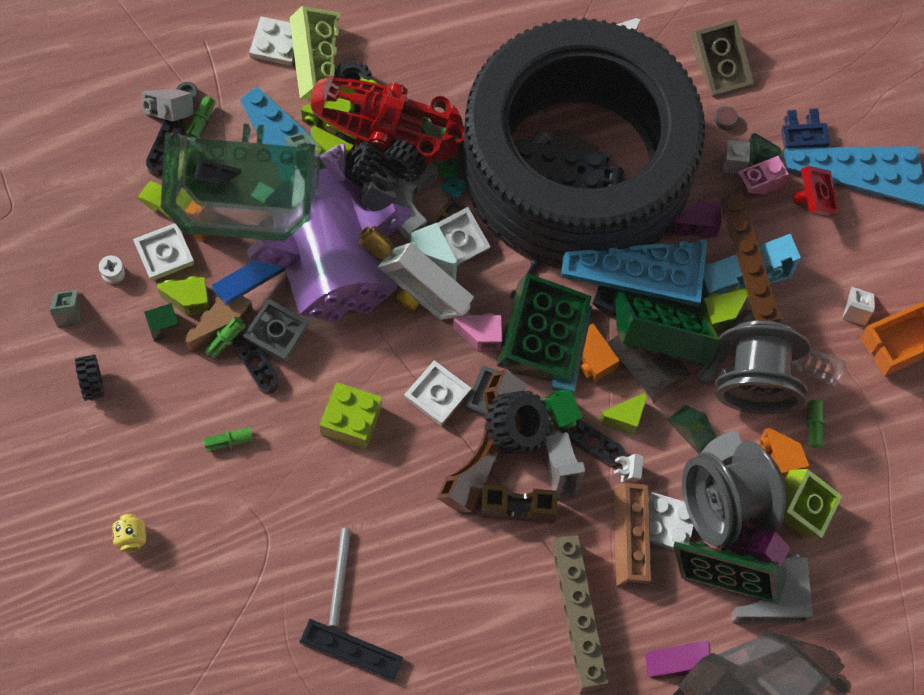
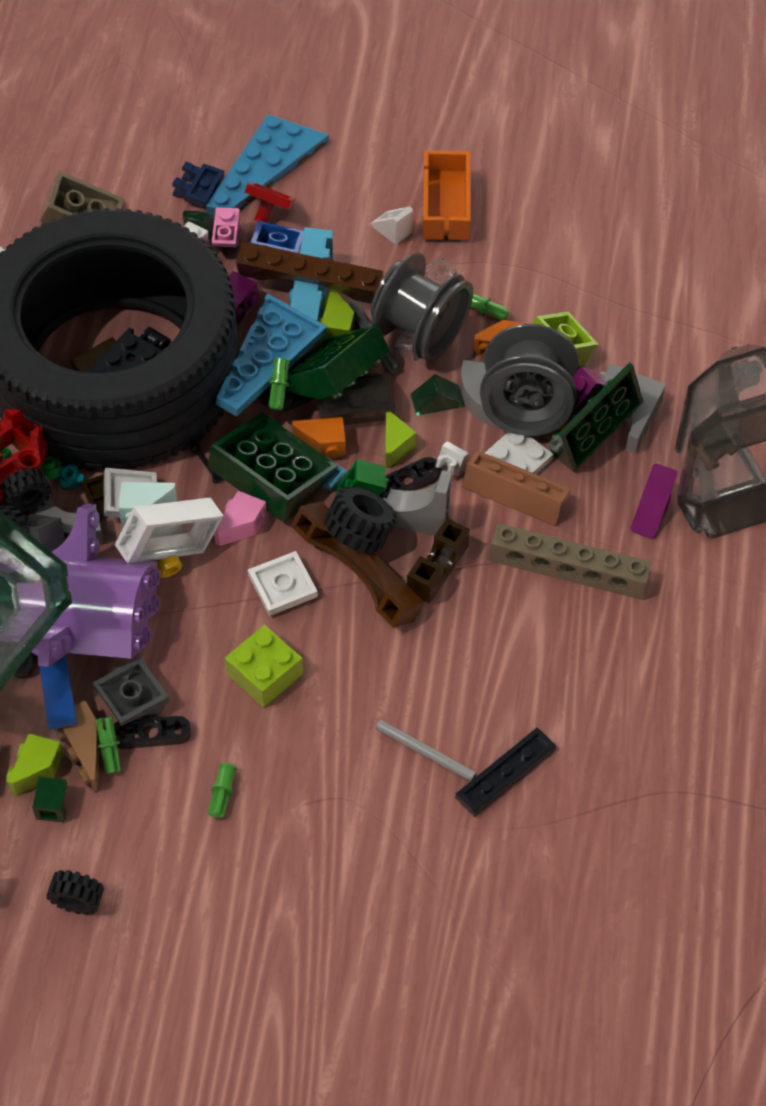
camera: 60 degrees left, 10 degrees down
light yellow head [112,514,146,553] -> none
pearl gold brick [358,226,394,260] -> none
dark grey tile [465,365,497,417] -> none
none -> blue slope [251,221,304,253]
none -> bright green axle [269,358,290,410]

